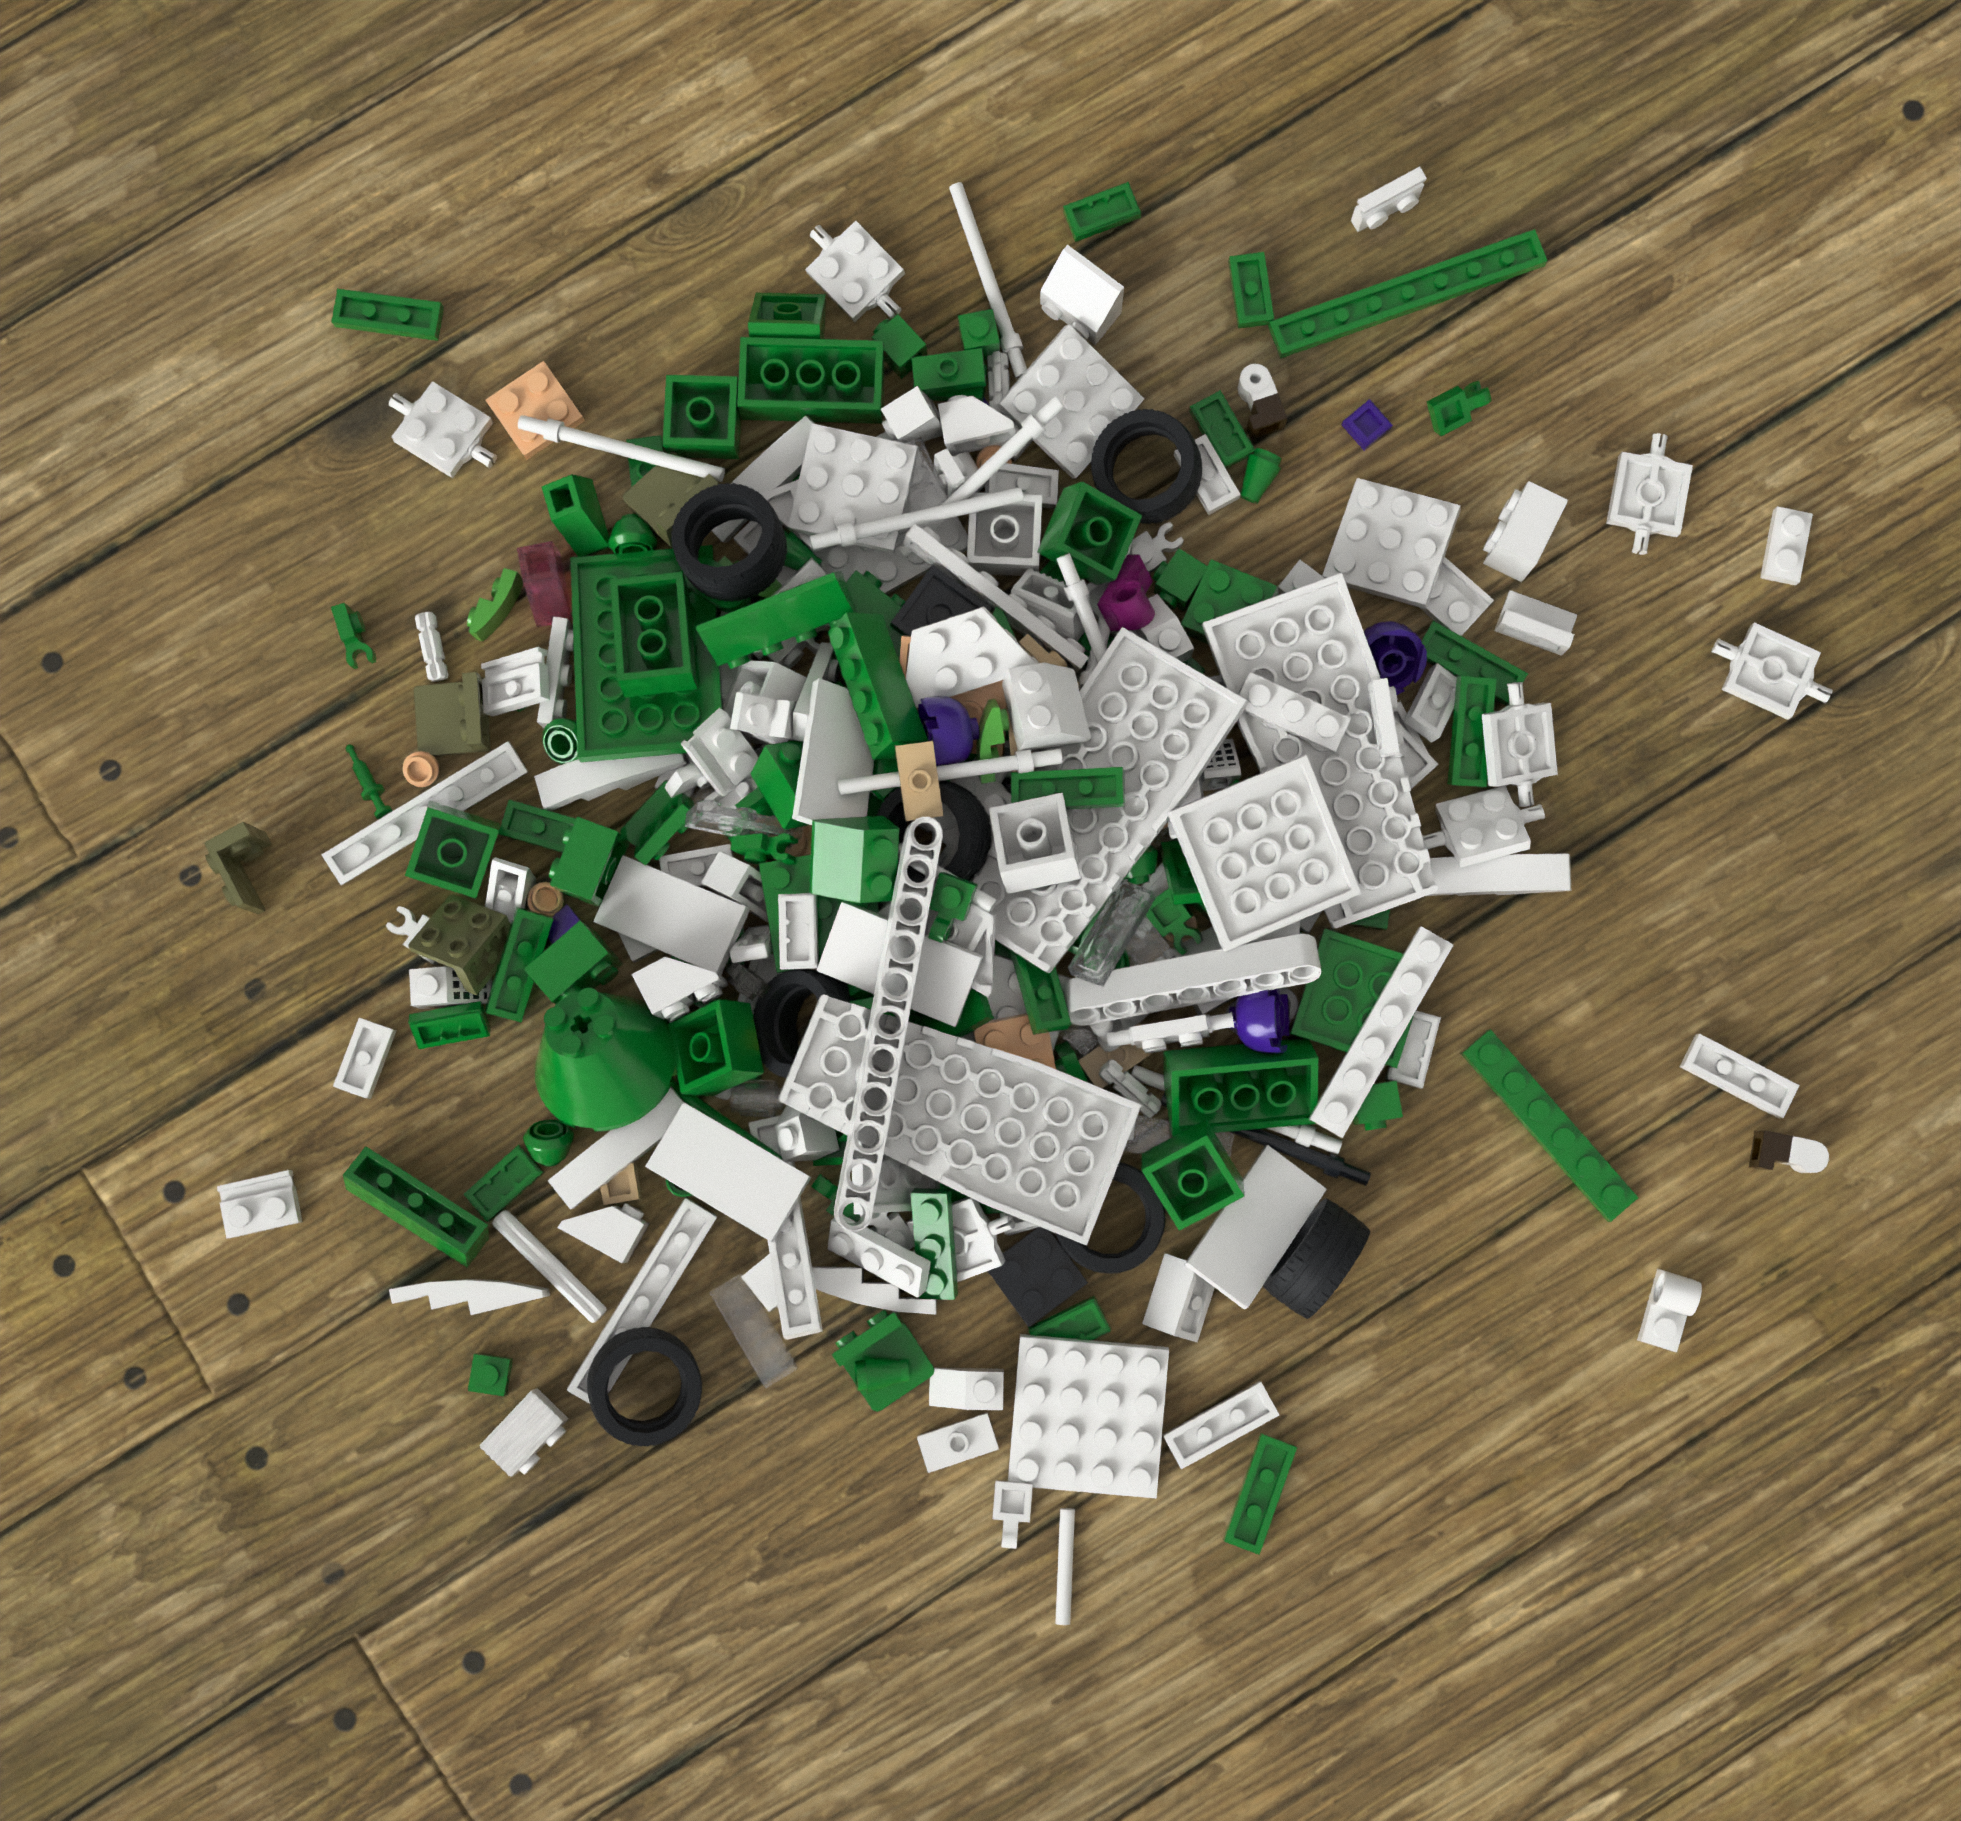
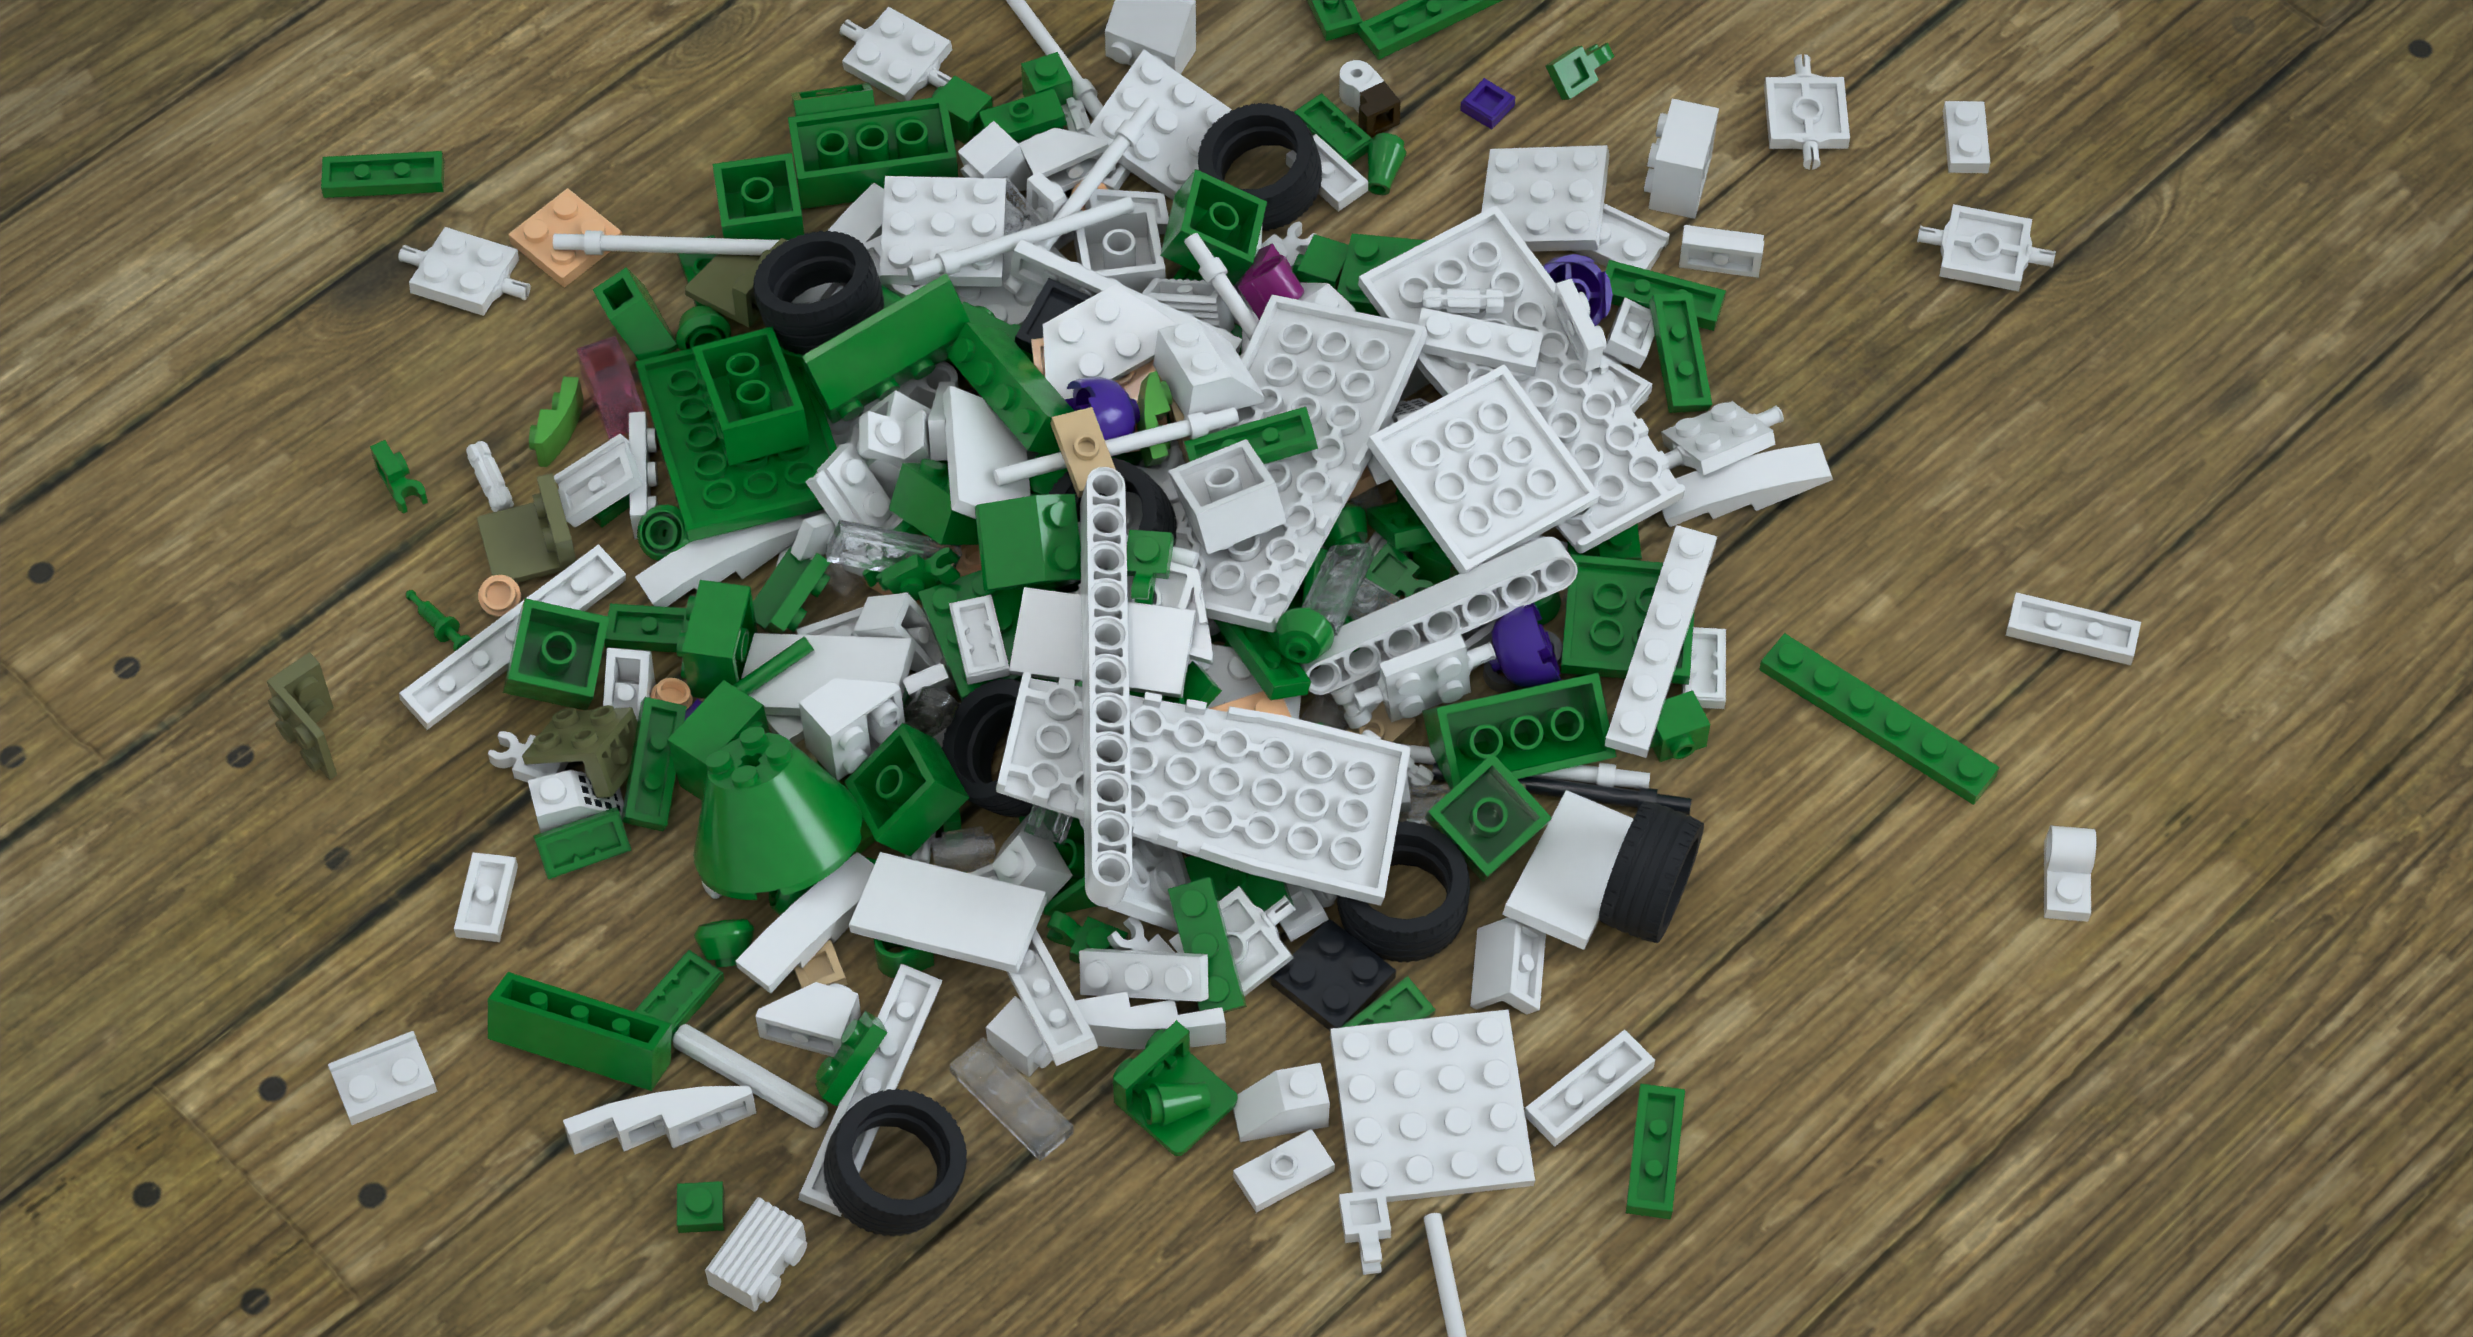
camera: 20 degrees left, 25 degrees down
white plate [1482,682,1558,807] -> none
leg [1749,1130,1829,1173] -> none
none -> green bar [733,636,814,695]
none -> green plate [815,1010,888,1107]
none -> green cone [1276,608,1334,664]
none -> white axle [1422,289,1504,313]

